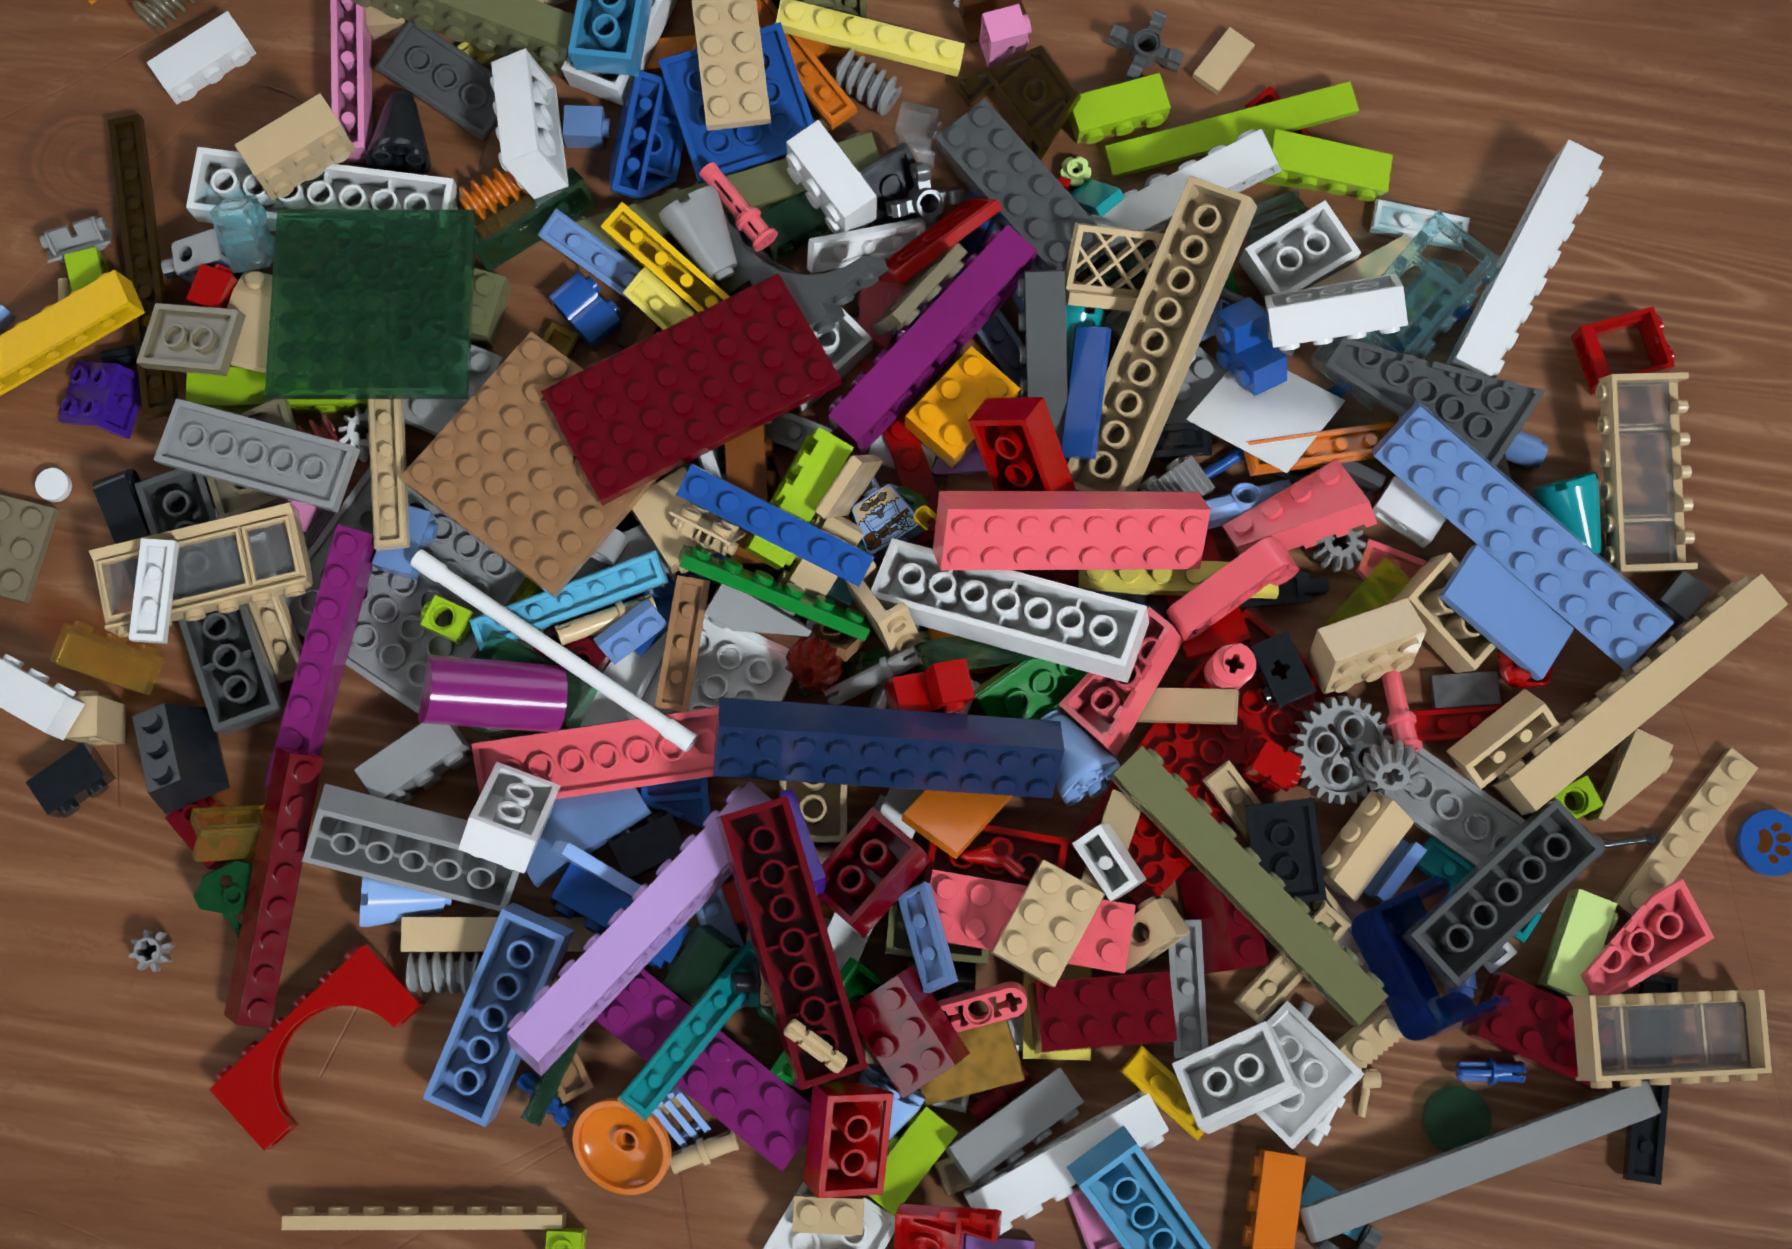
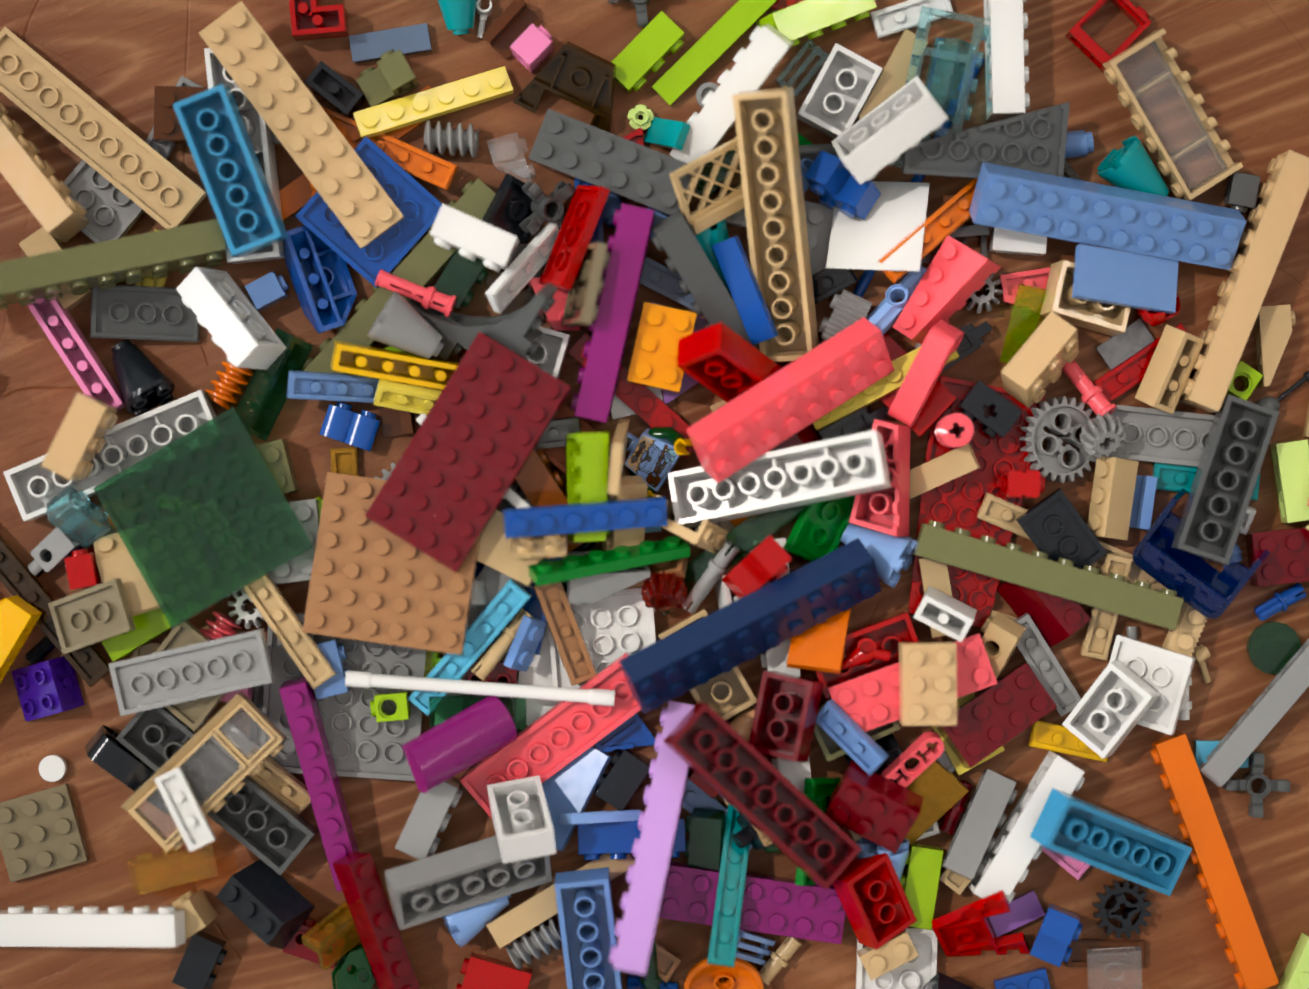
camera: 30 degrees left, 10 degrees up
dark purple tile [780,789,826,895] -> none
tan axle [783,1019,848,1073] -> none

